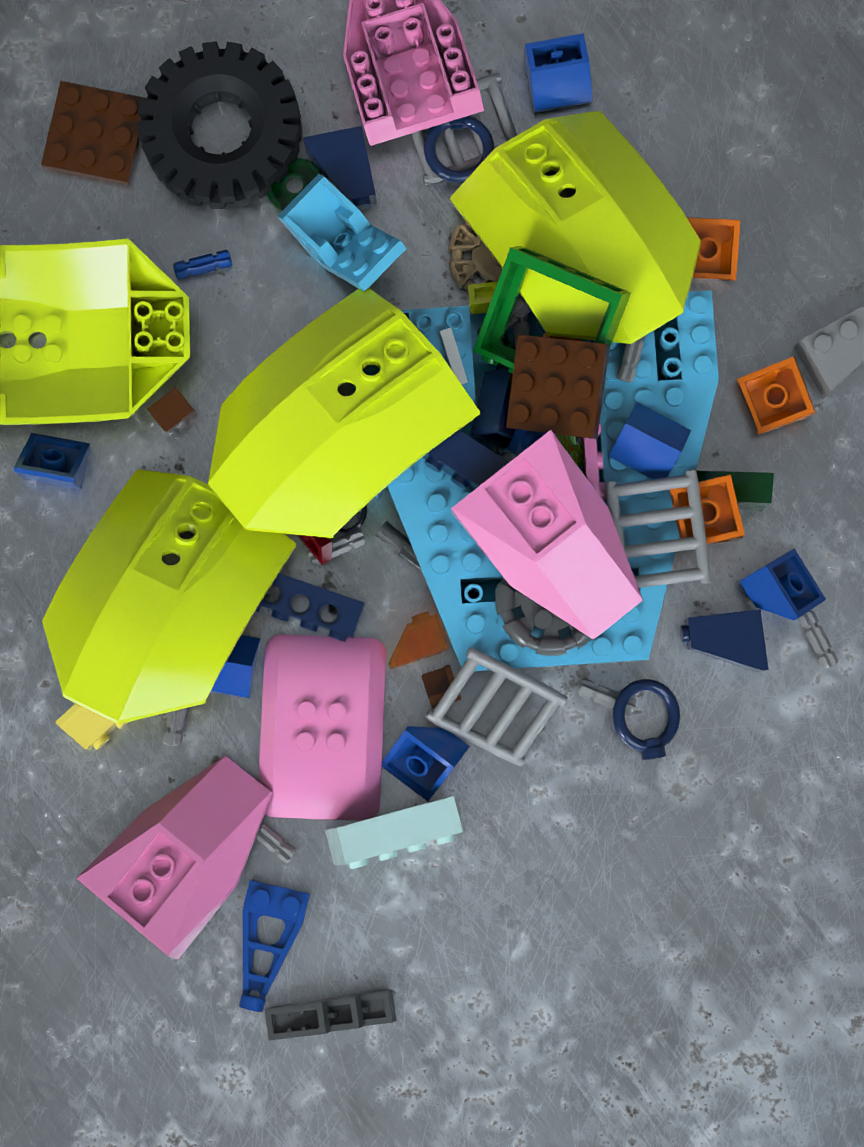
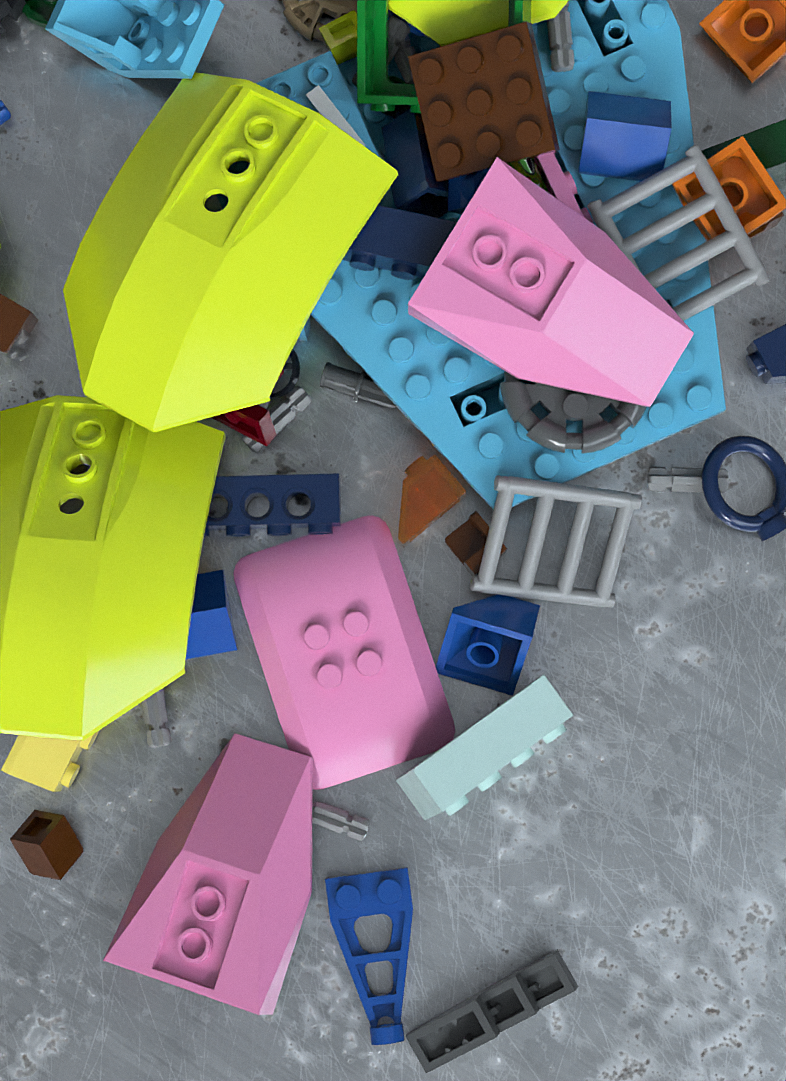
camera: 15 degrees left, 0 degrees up
none -> reddish brown panel [10,810,83,880]

